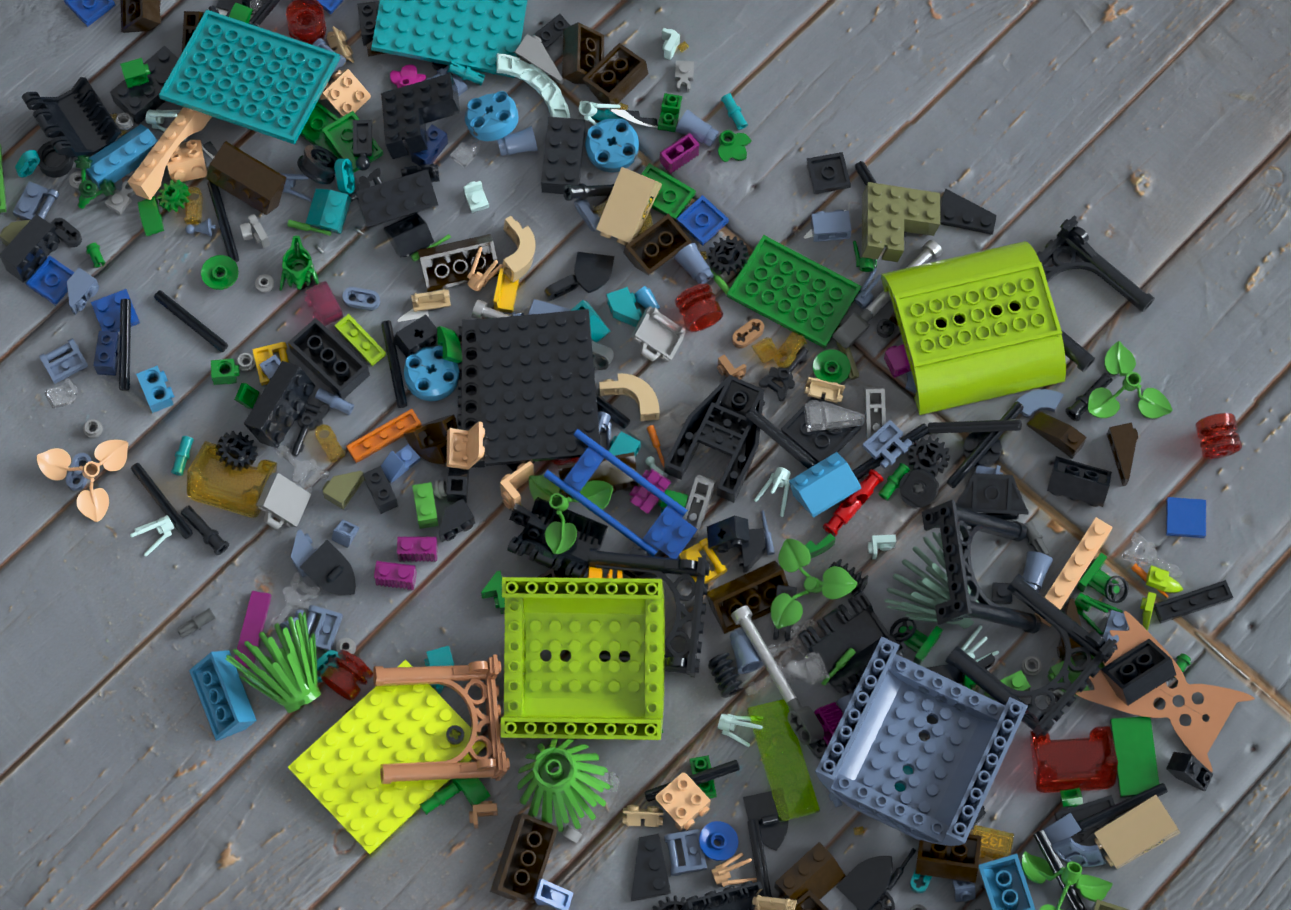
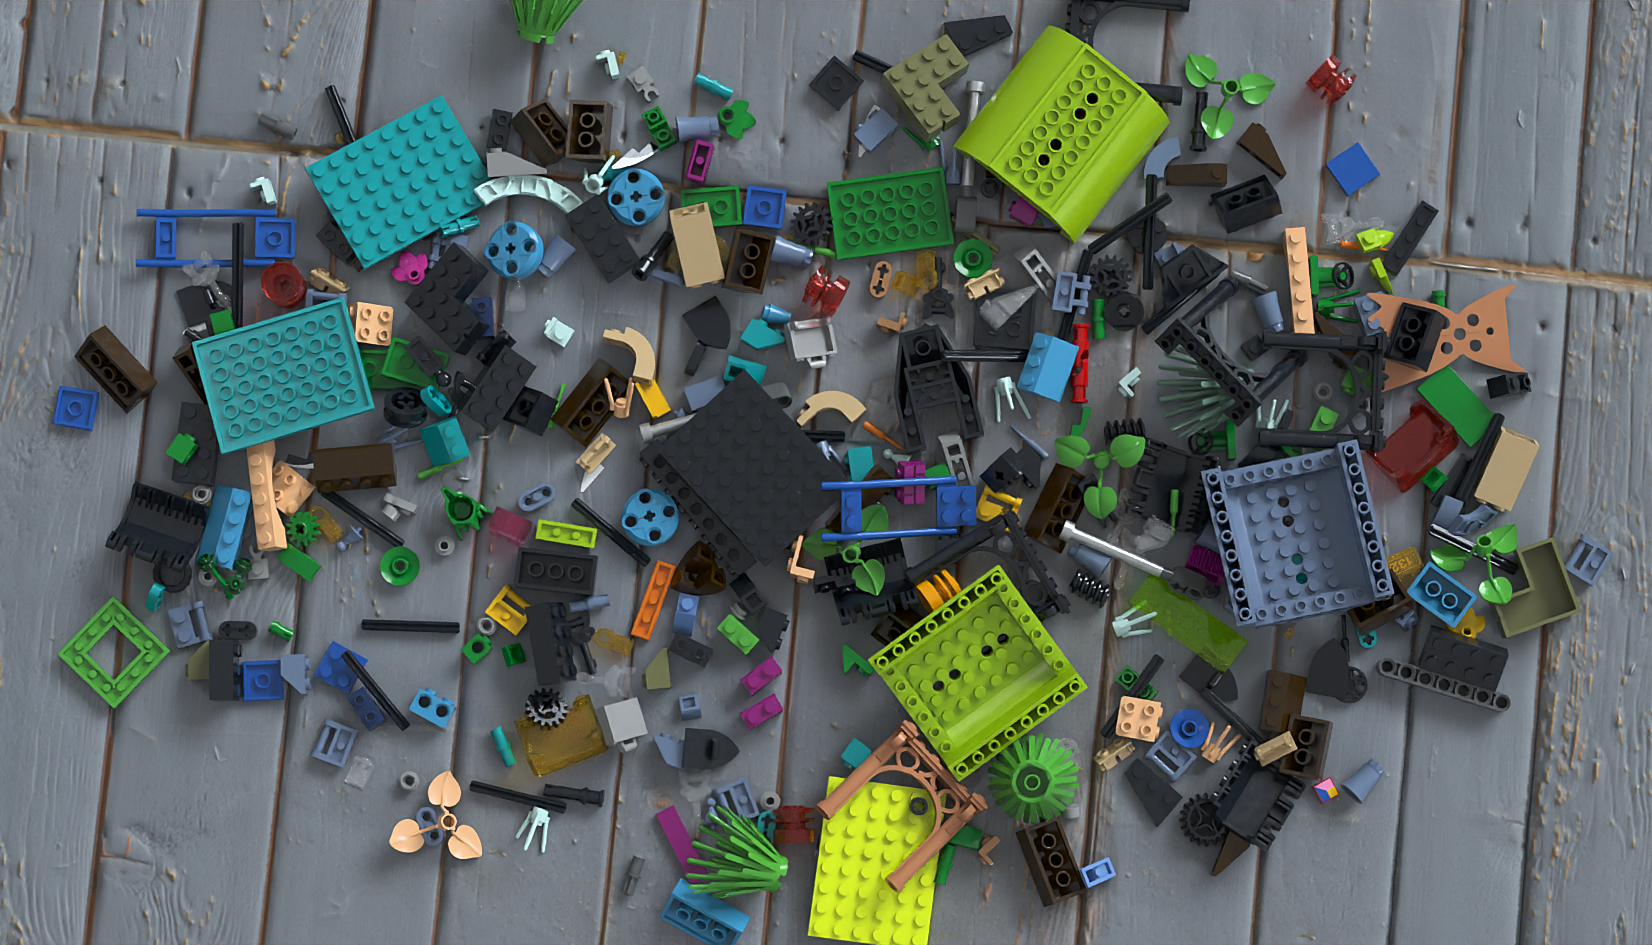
camera: 40 degrees left, 15 degrees up
light aqua plant [146,109,187,140] -> none
sand blue plate [259,355,281,381] -> none
black brick [393,314,437,358] -> none
green slope [437,326,462,364] -> none
light nougat bracket [447,422,485,470] -> none

